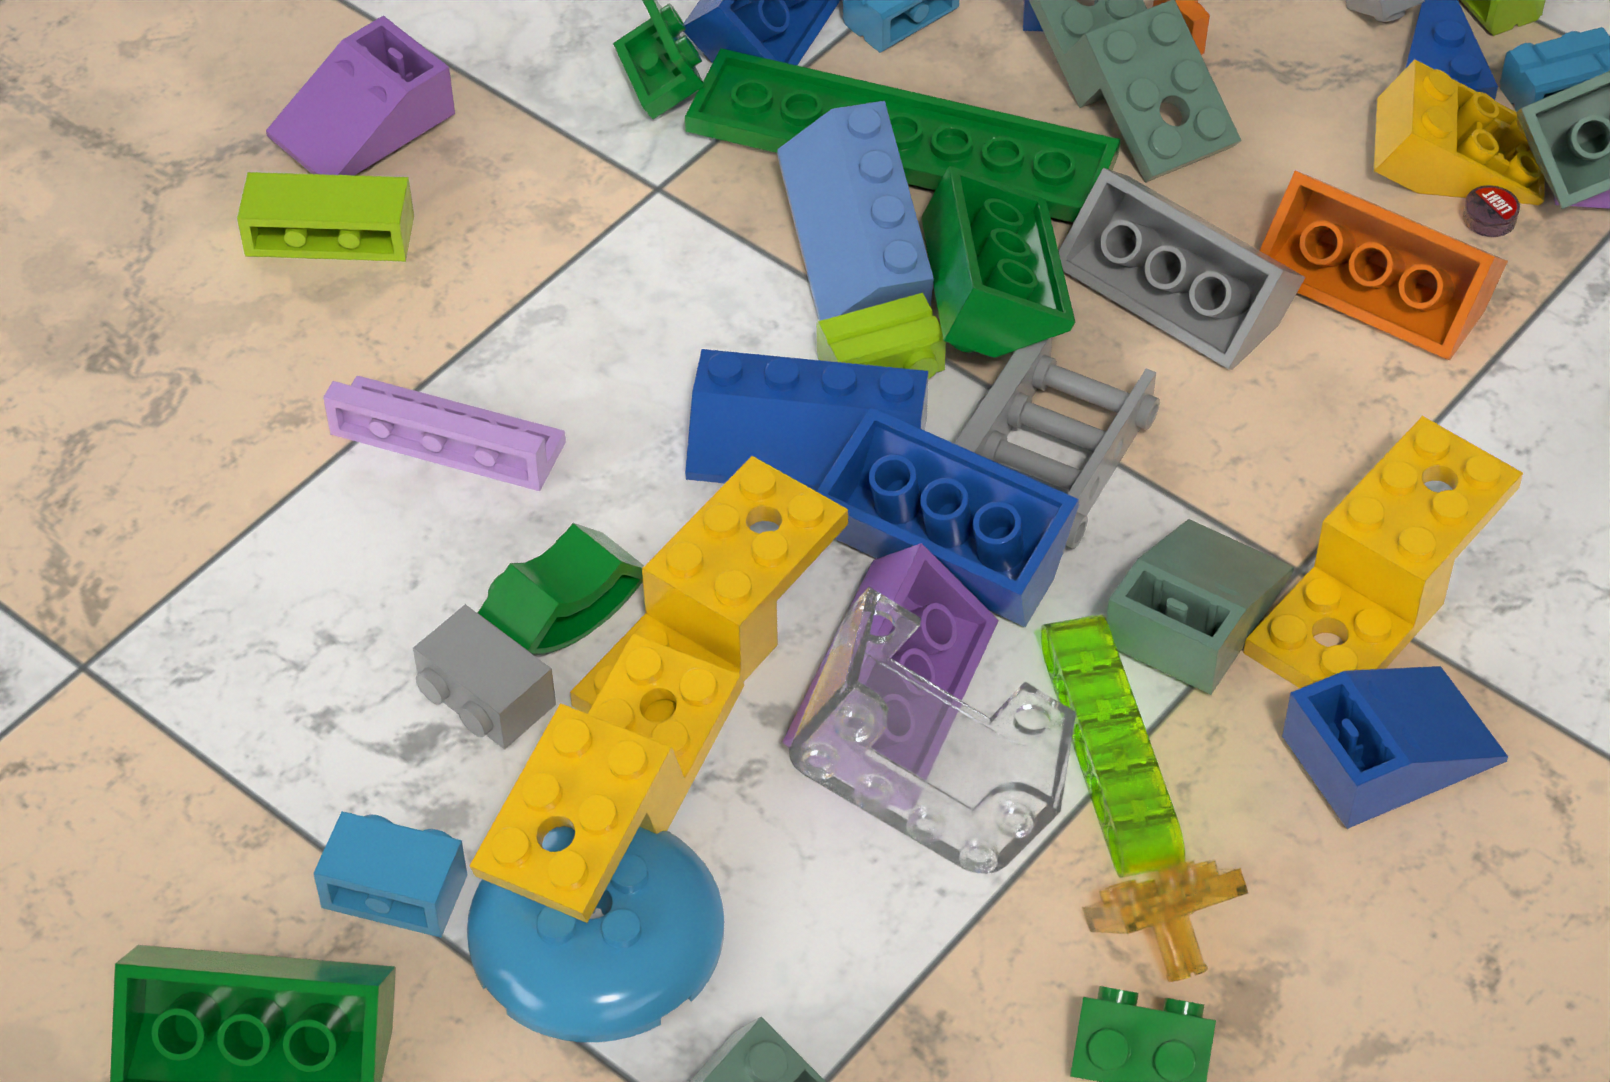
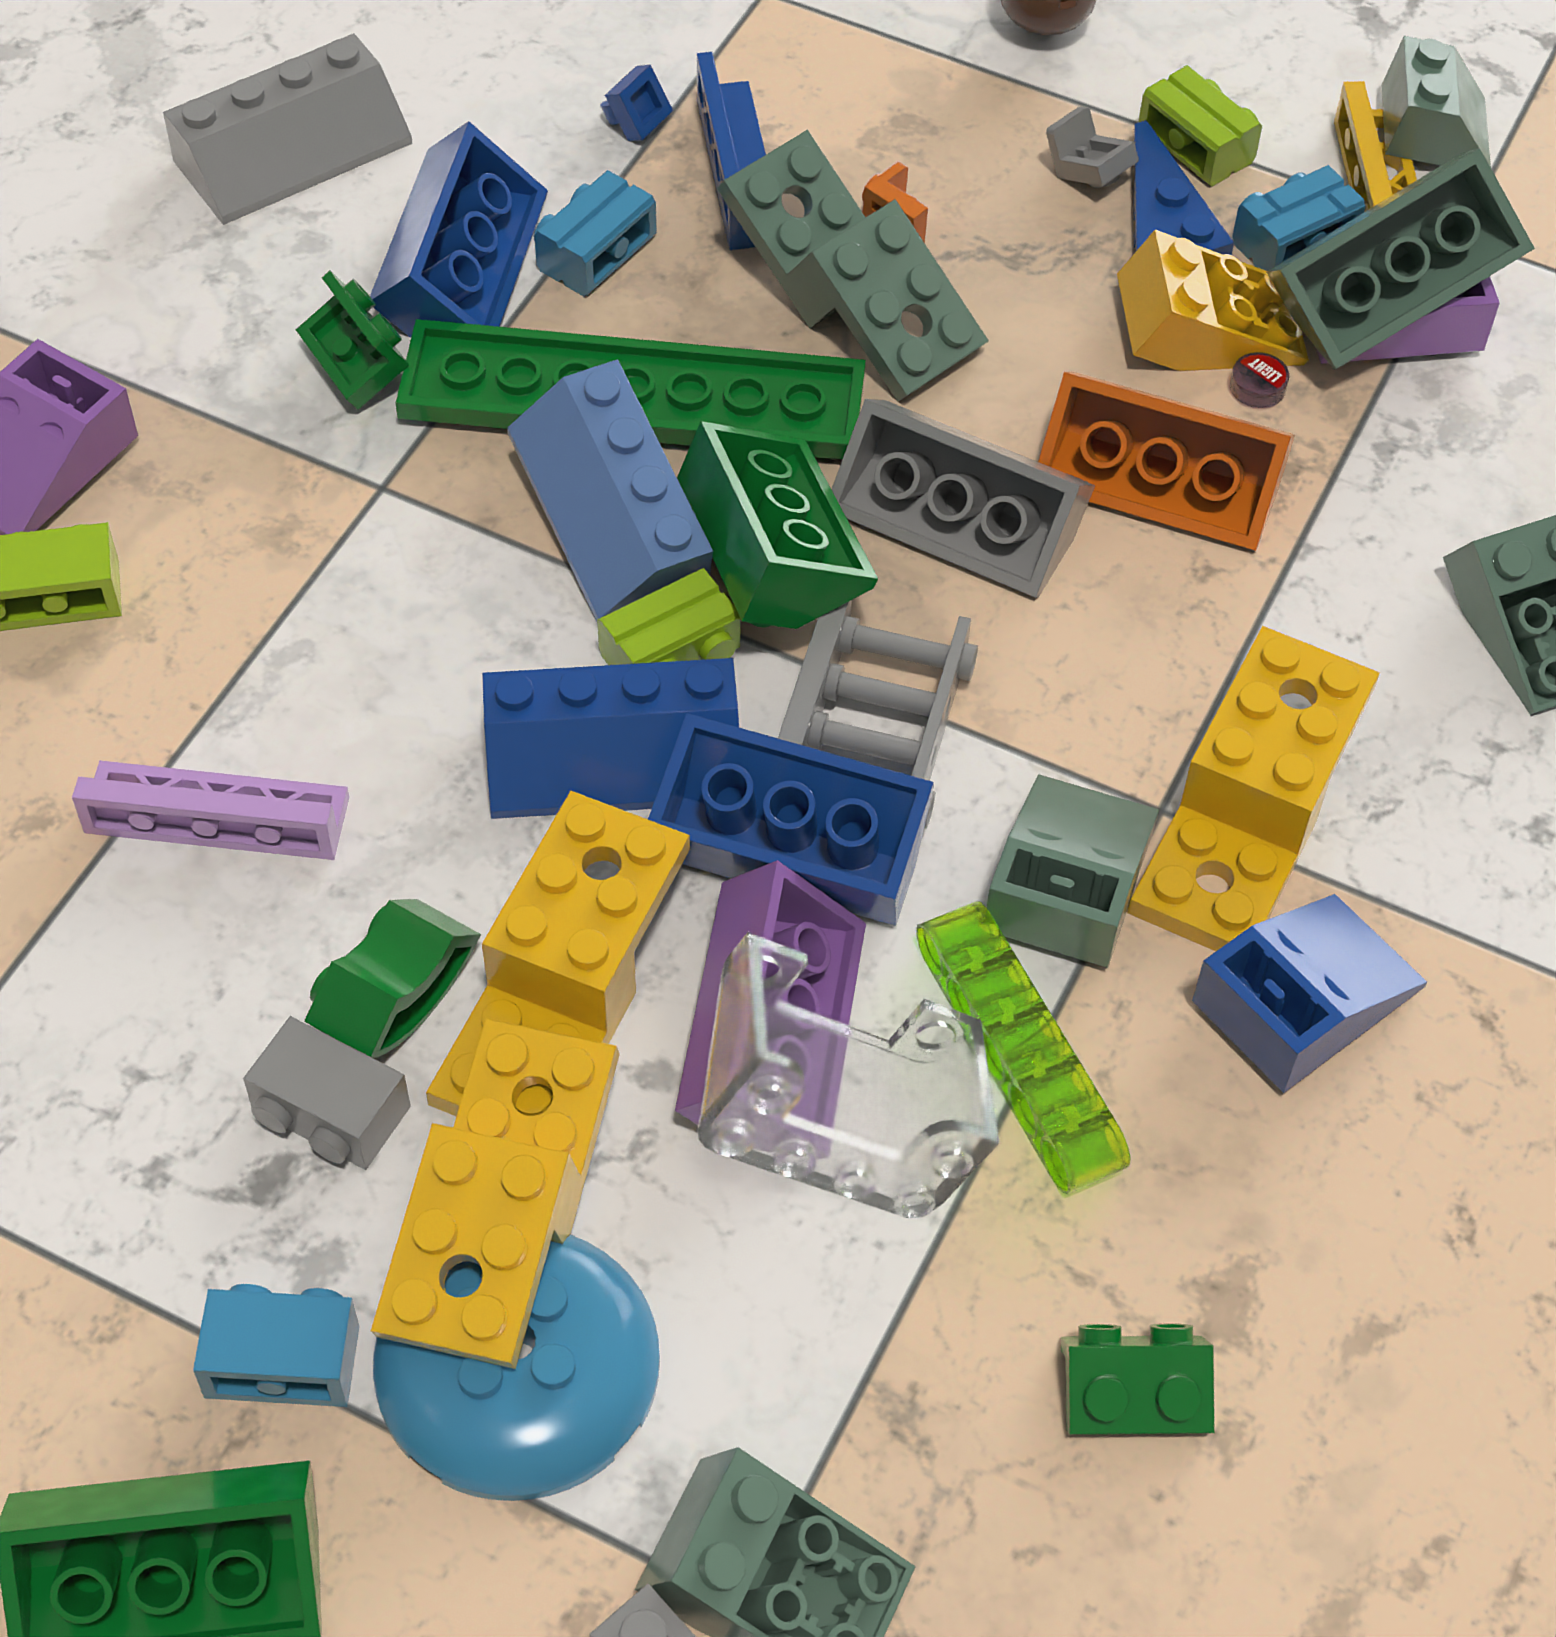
camera: 15 degrees left, 5 degrees up
clear yellow plate [1082,859,1248,982] -> none

